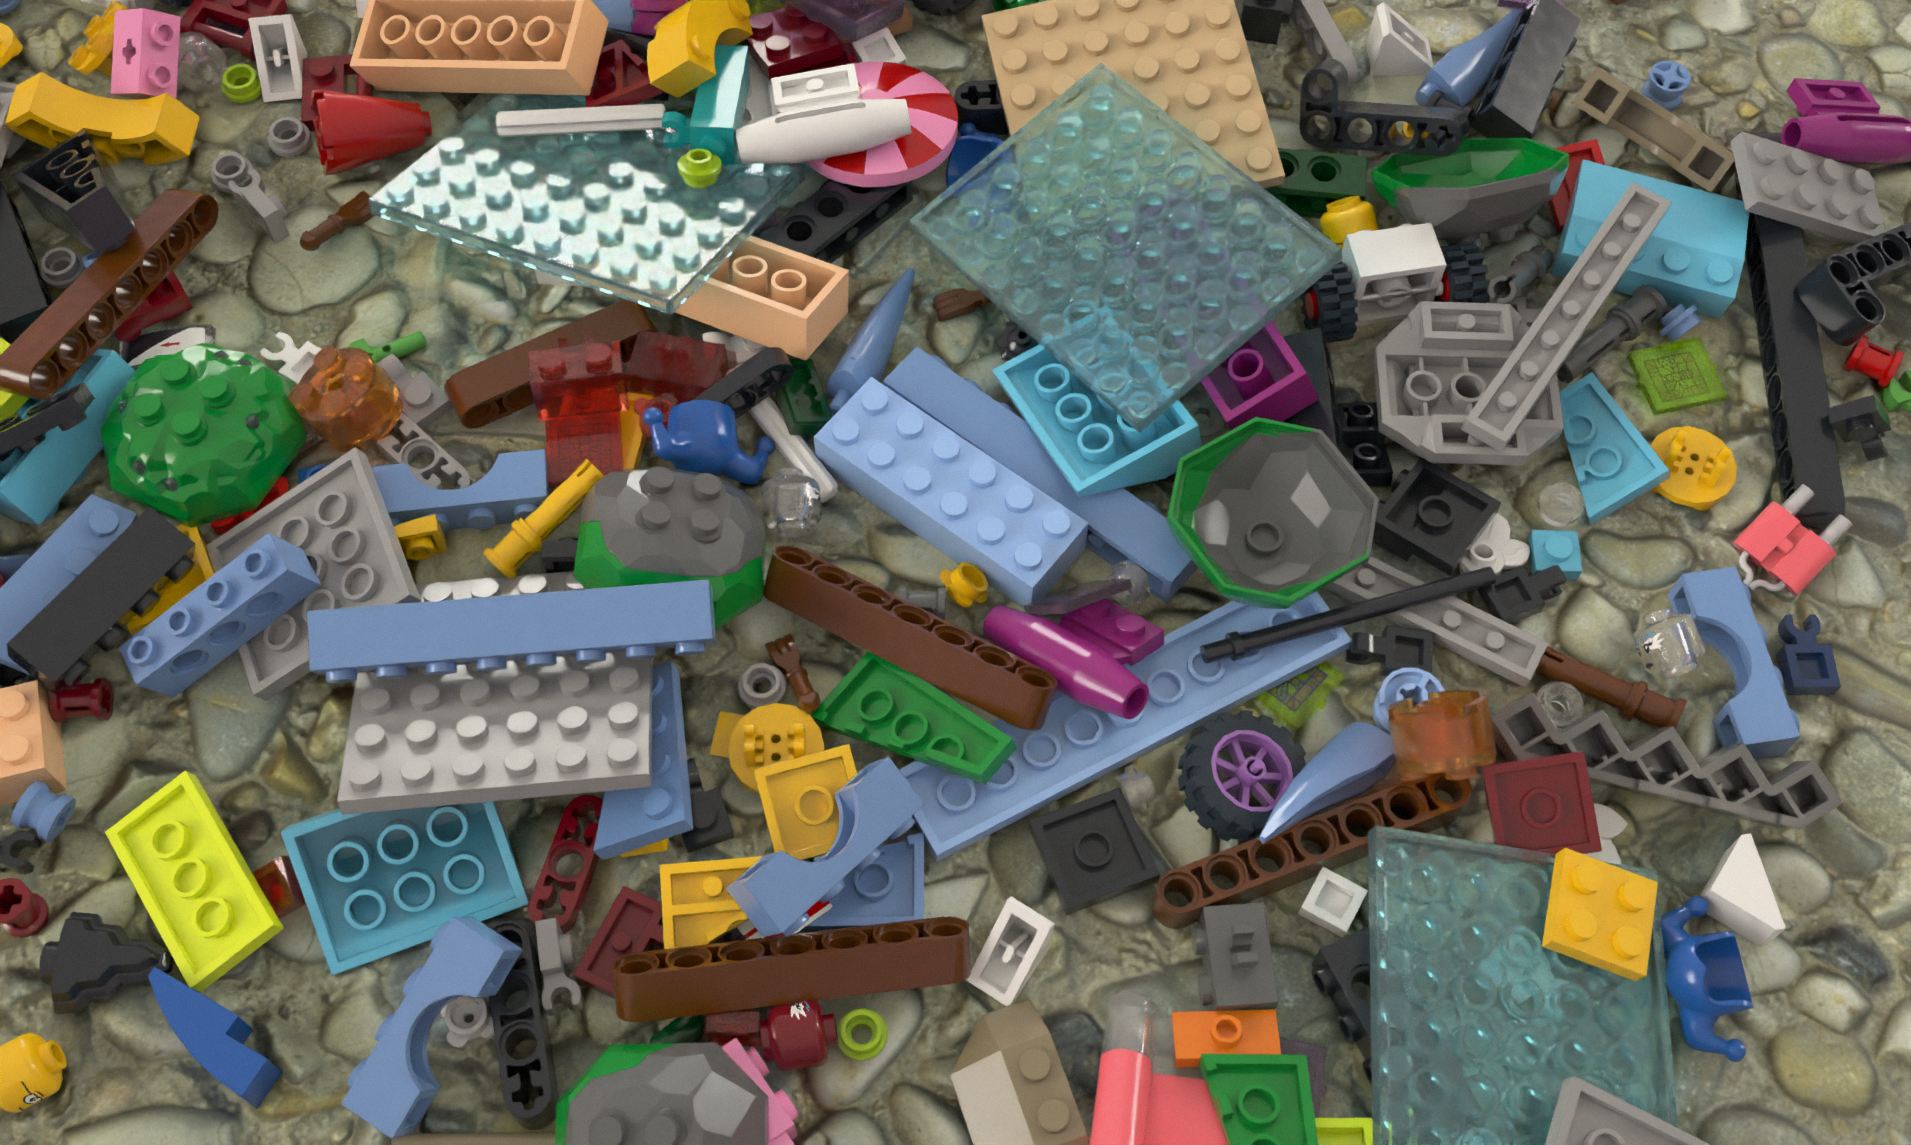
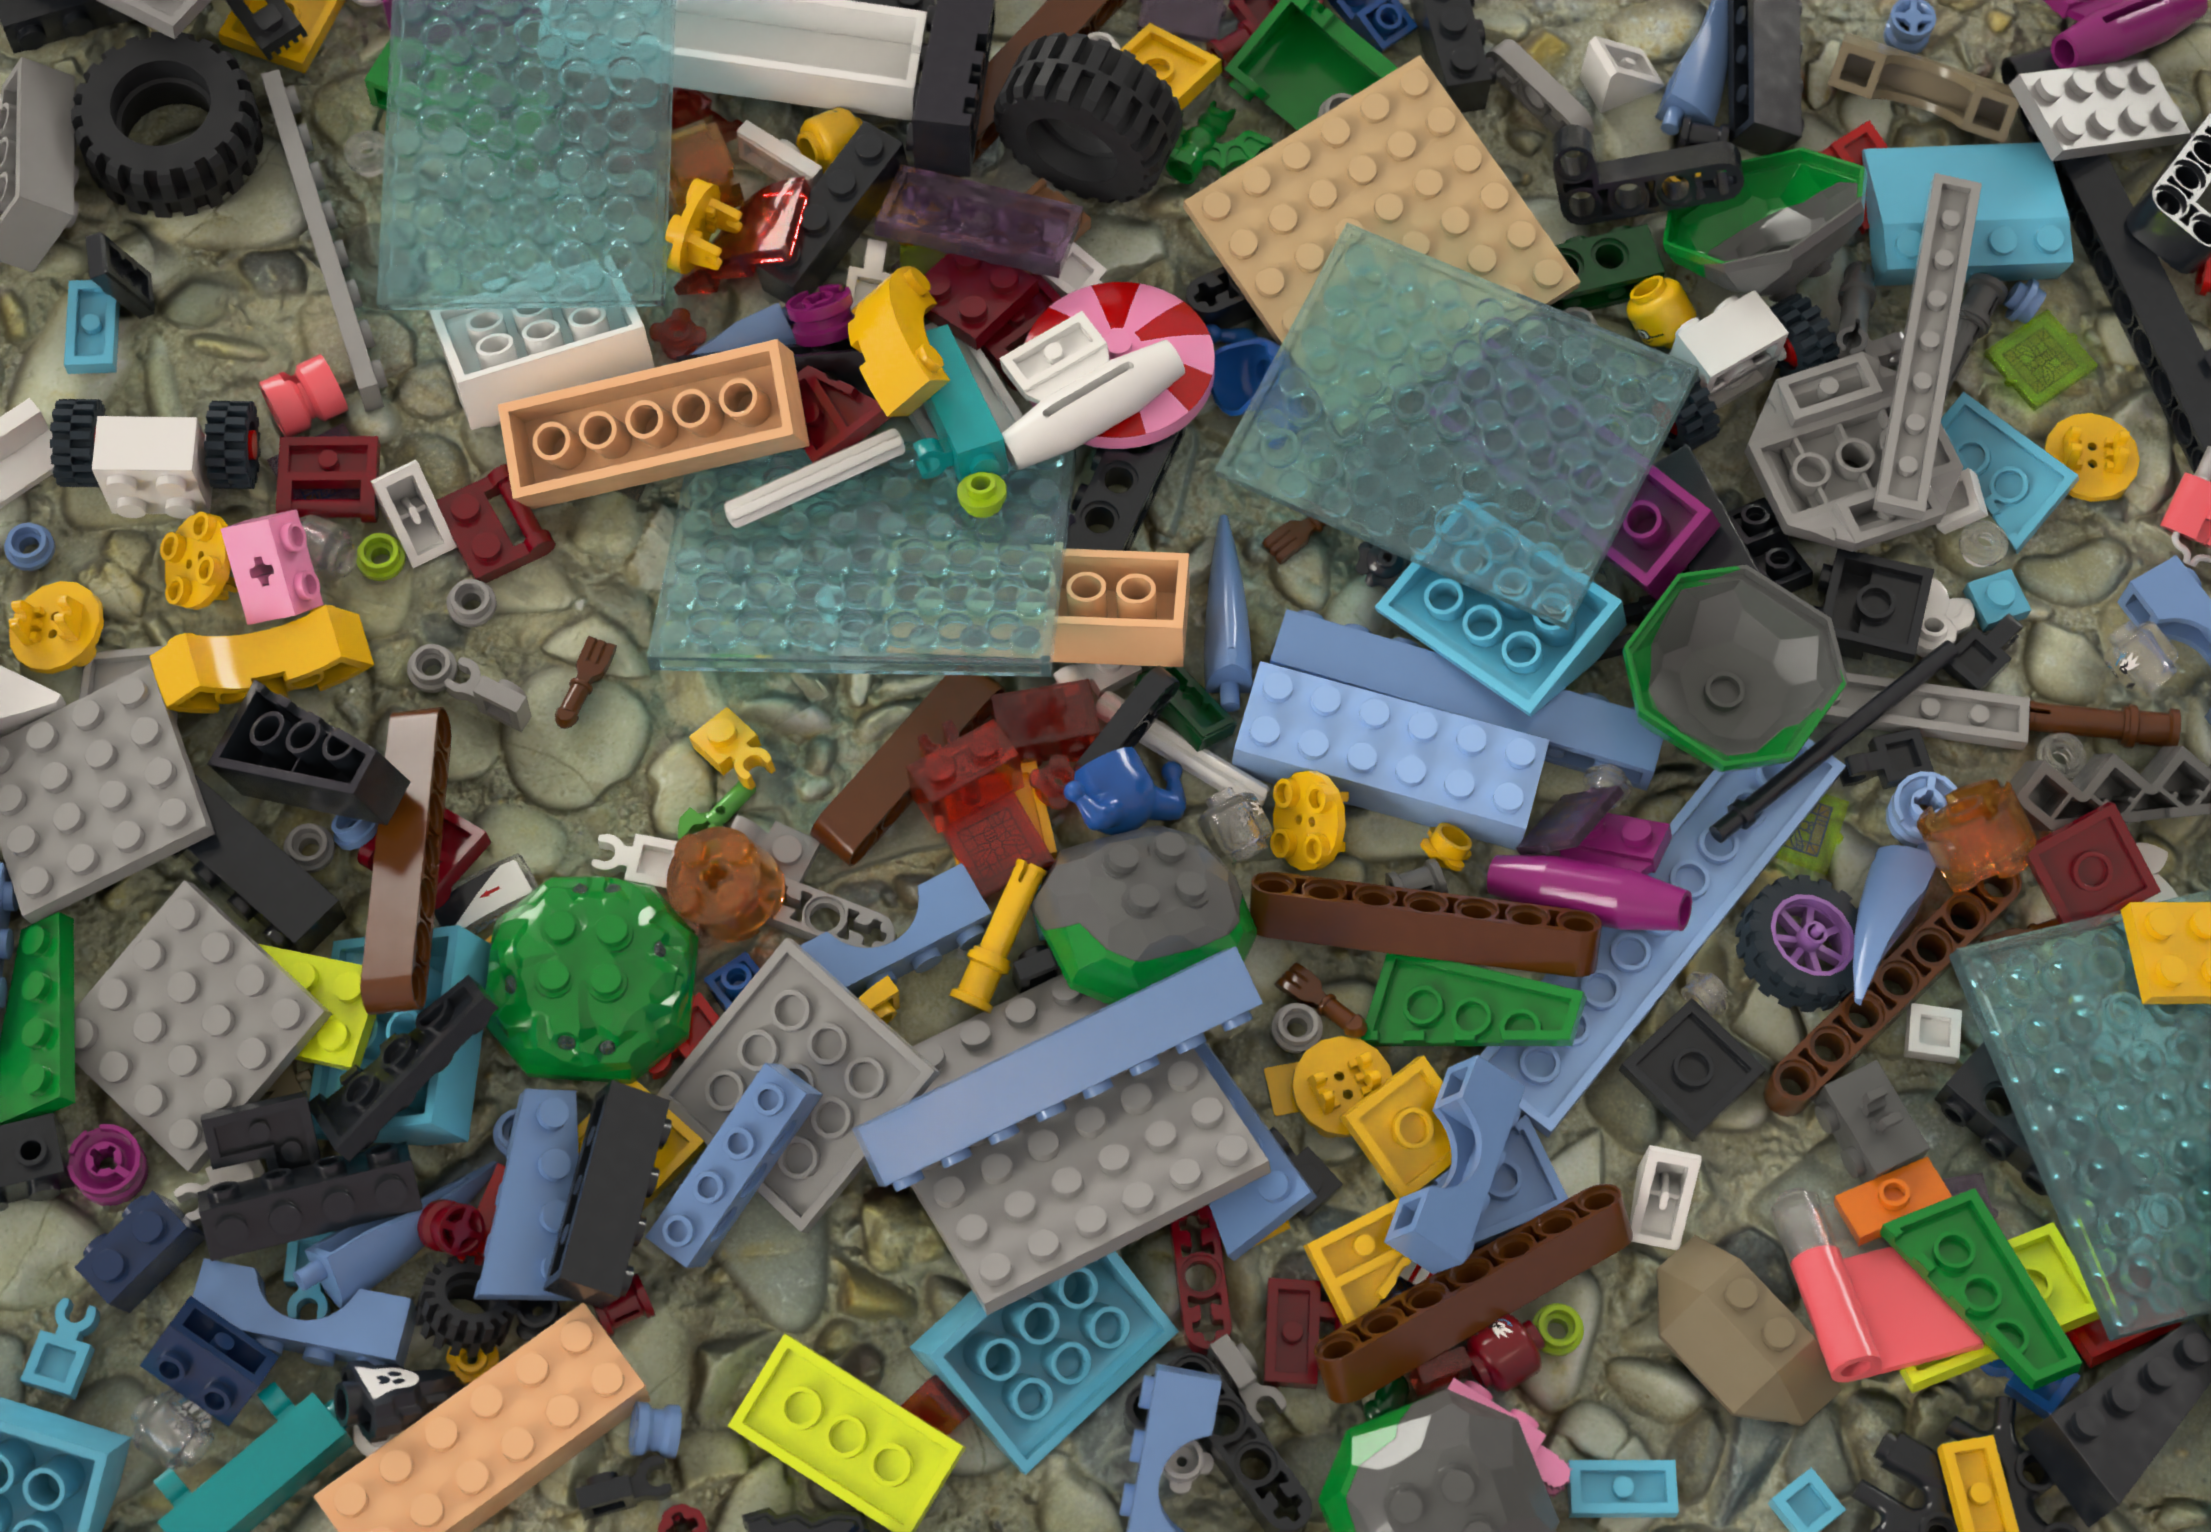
camera: 25 degrees left, 5 degrees up
red cone [311,89,432,176] -> none
none -> yellow plate [689,707,776,790]
none -> yellow plate [1270,771,1349,871]
none -> white plate [1936,468,1988,534]

